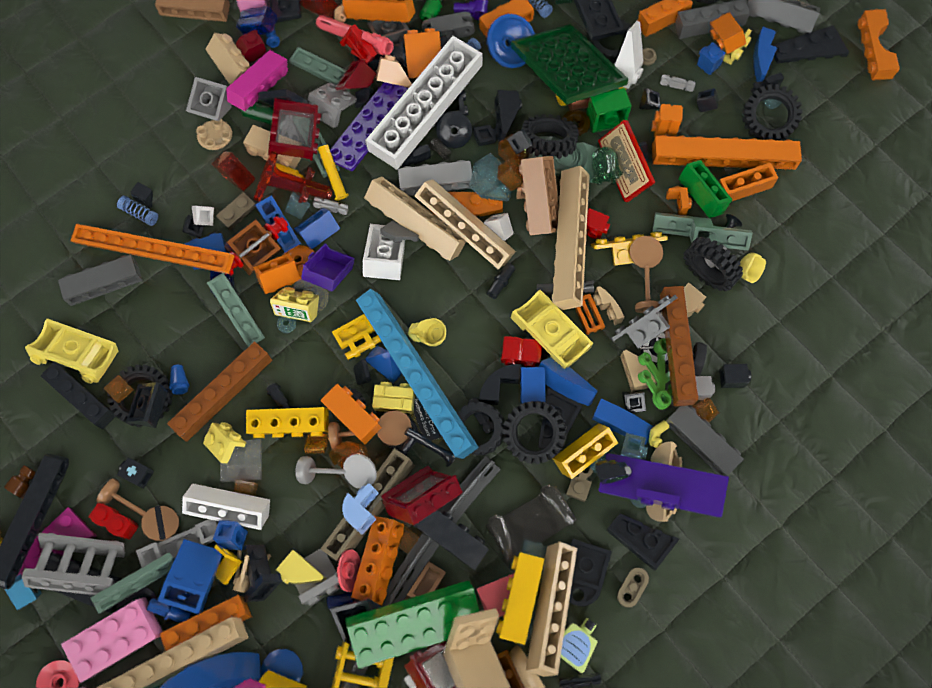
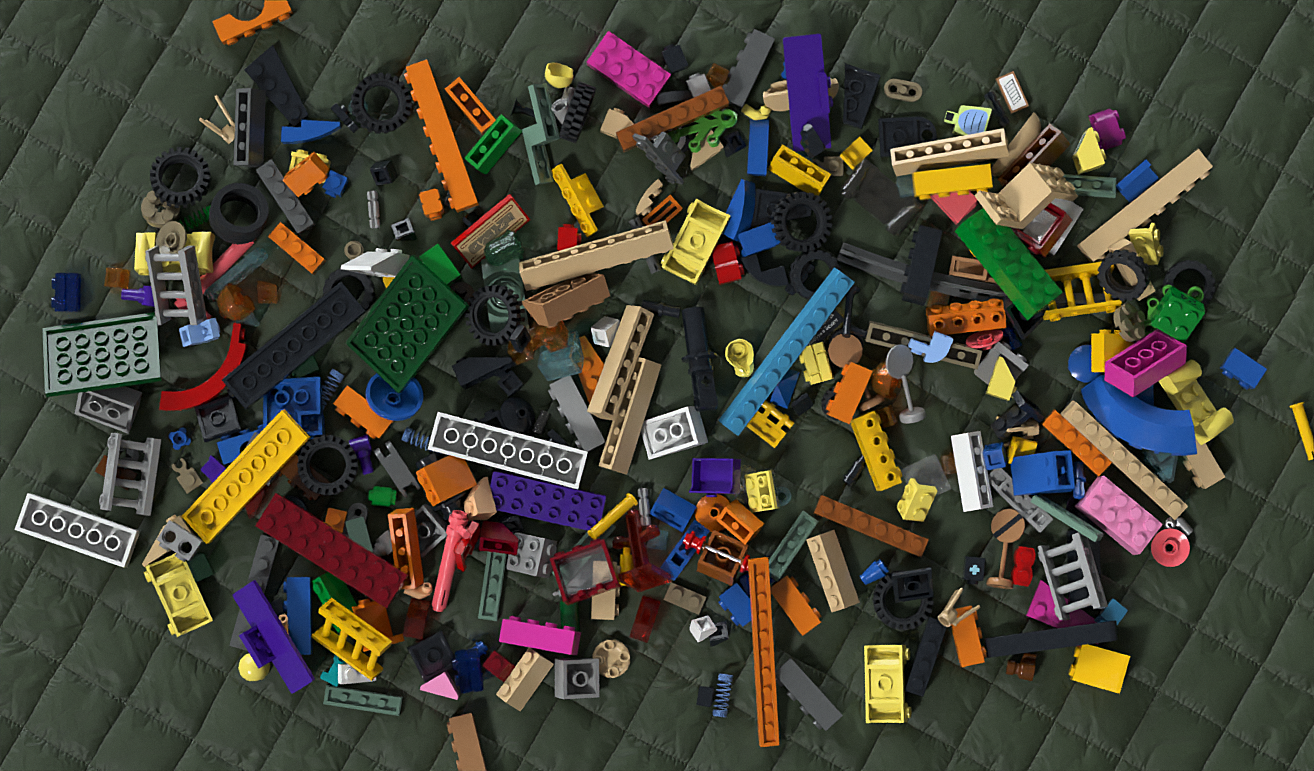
camera: 115 degrees left, 15 degrees up
clear orange plate [104,375,134,403] -> none
black plate [258,89,310,106] -> none
dark grey tile [380,220,419,242] -> none
dark red window [381,465,463,525] -> none
clear light blue brick [621,433,648,459] -> none
medium nougat piece [629,236,663,313] -> none
orange bracket [666,186,692,215] -> none
none -> dark pink brick [586,31,671,108]
none -> black piece [681,307,718,412]
none -> orange brick [770,575,822,636]
none -> tan brick [806,530,860,612]
none -> yellow bracket [840,137,872,170]
none -> tan plant [938,588,980,627]
none -> orange brick [951,605,987,667]

